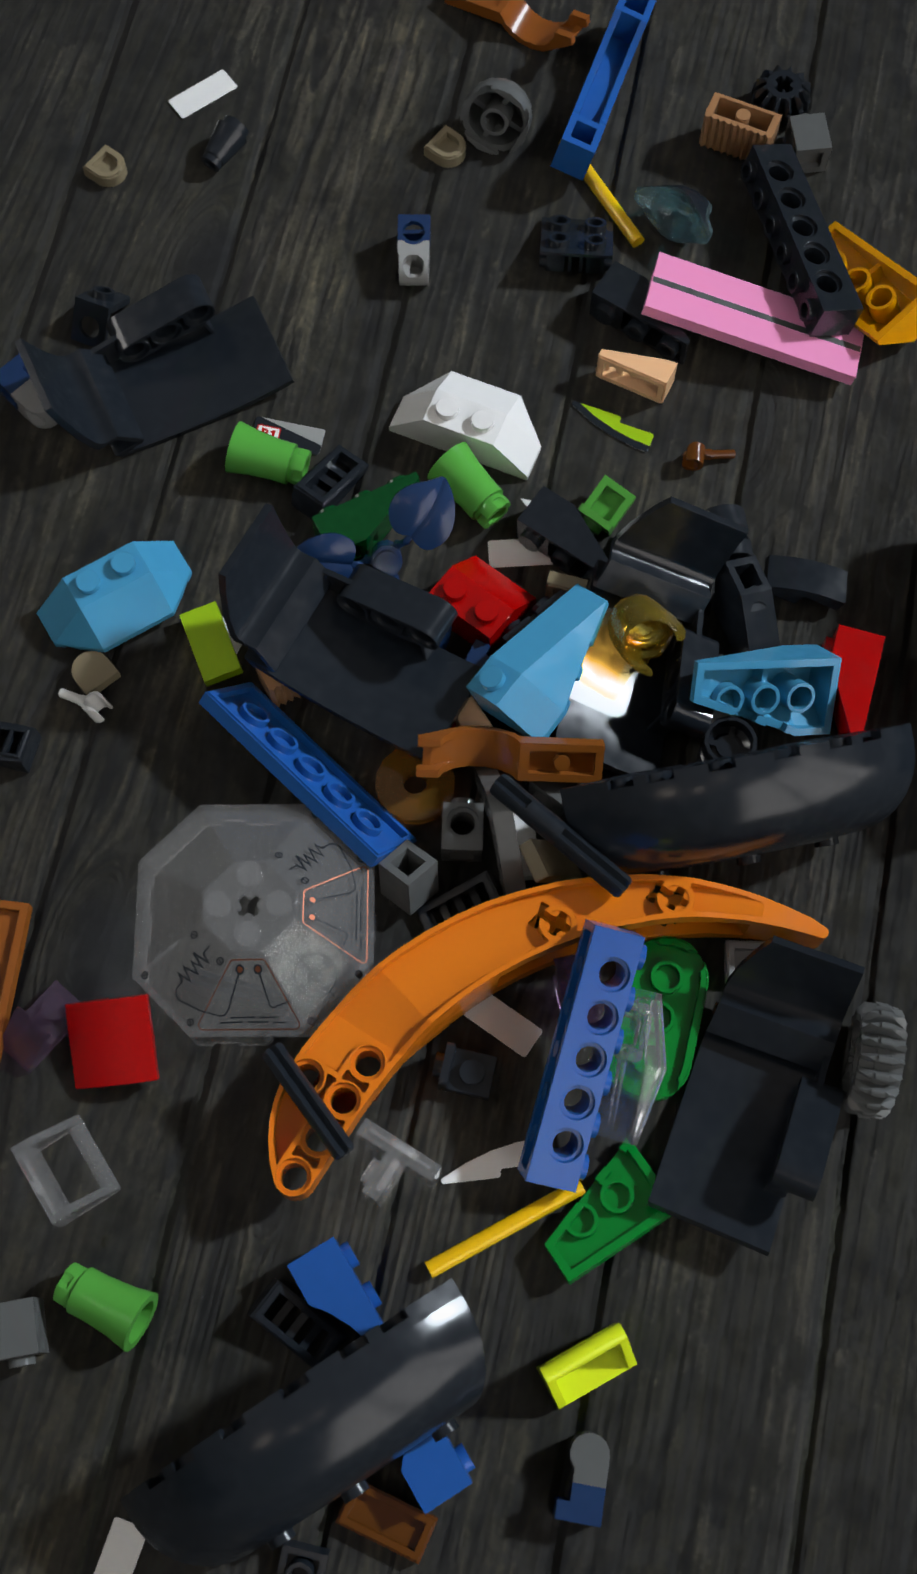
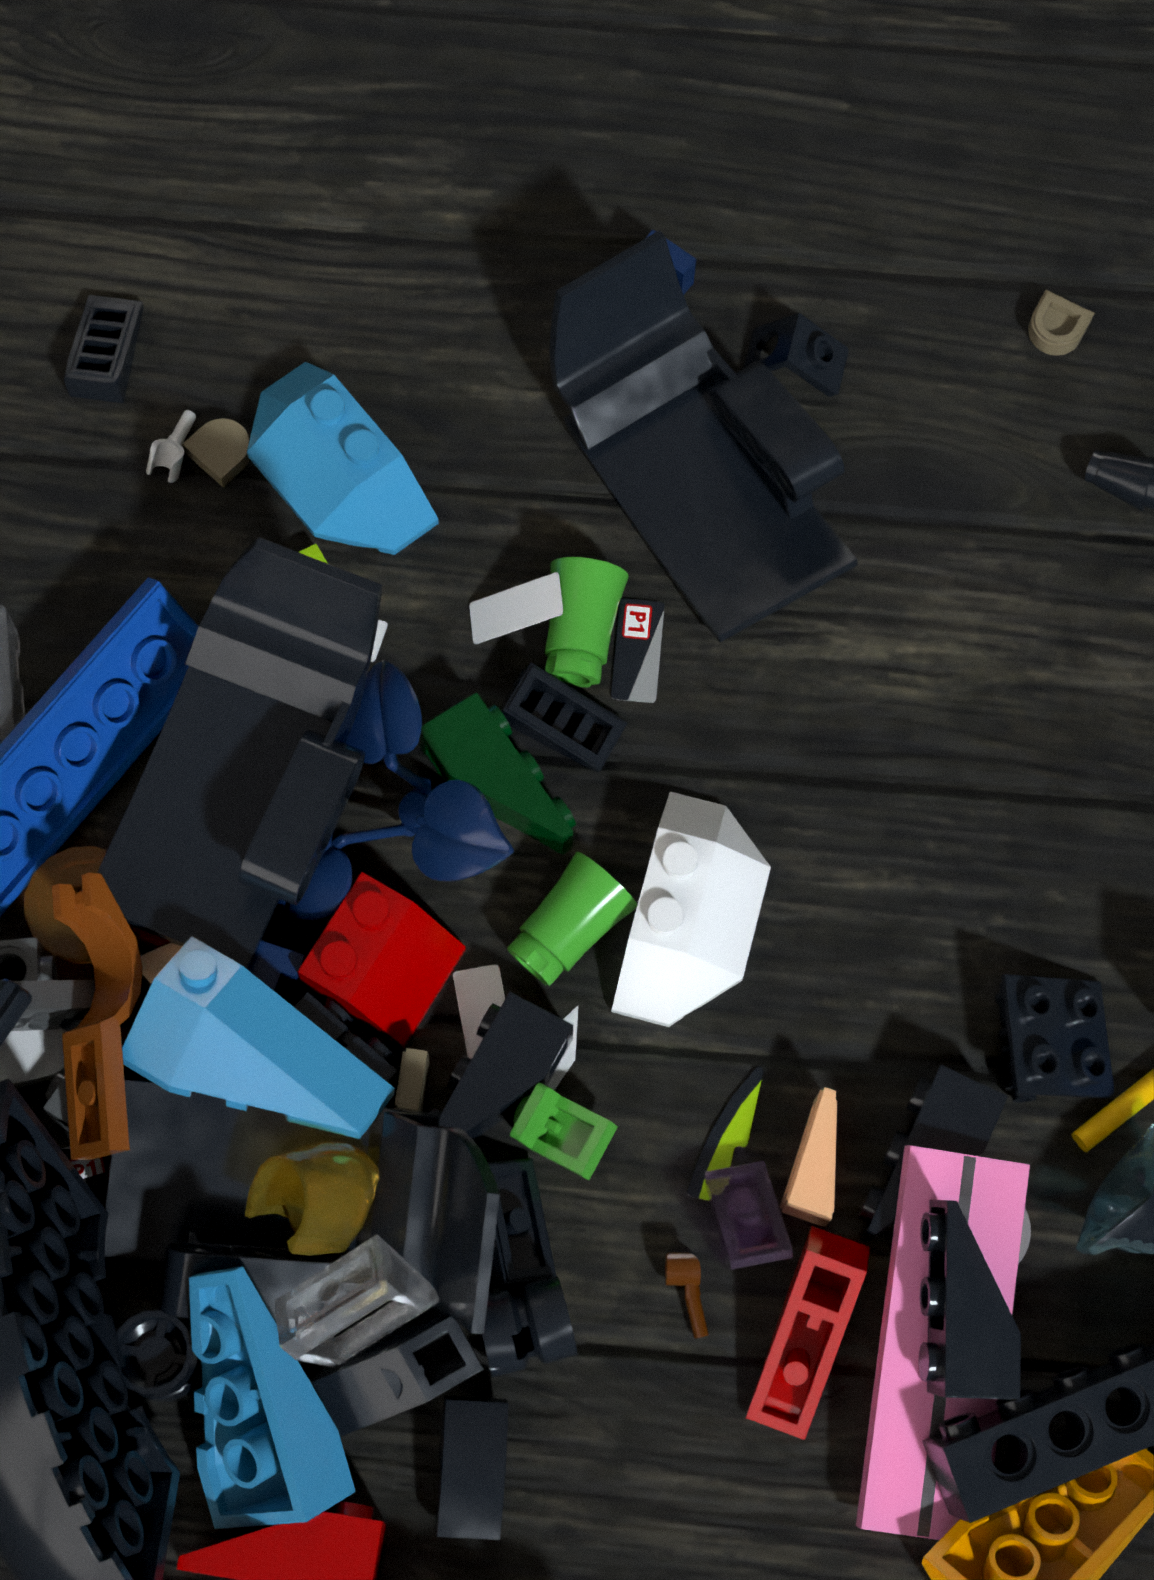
camera: 80 degrees right, 0 degrees up
light grey leg [397,214,431,286] -> none
none -> clear tile [274,1234,439,1367]
none -> white sticker [469,572,563,644]
none -> clear purple slope [705,1161,793,1270]
none -> red slope [746,1226,870,1440]
none -> black slope [919,1200,1021,1399]

